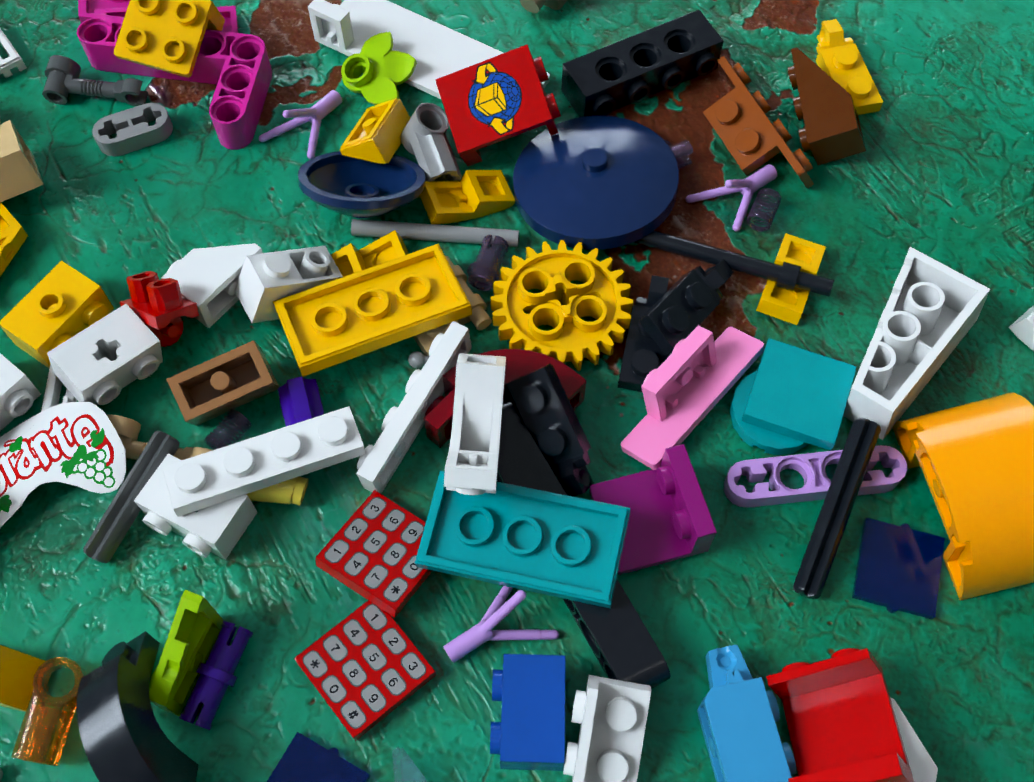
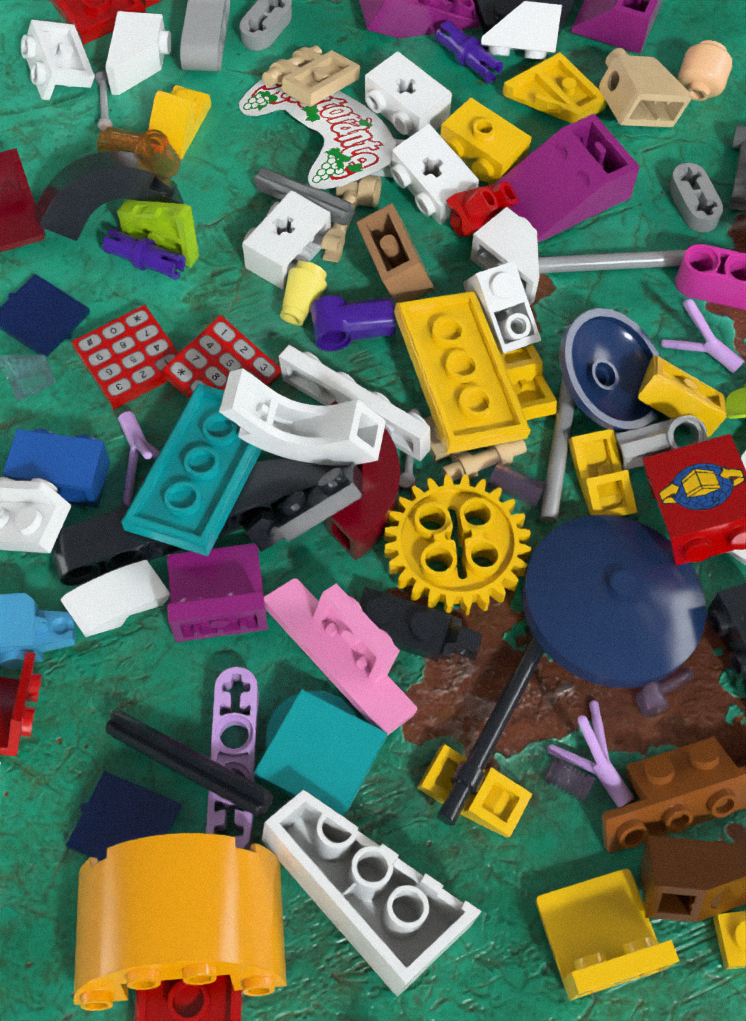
camera: 95 degrees right, 0 degrees up
white plate [162,406,366,517] -> none
piece [204,409,252,450] -> none
black hinge [638,259,734,356] -> none
none -> white slope [61,560,170,637]
none -> magenta slope [493,114,640,243]
none -> yellow bracket [535,868,679,1001]
none -> light grey bar [538,250,686,274]

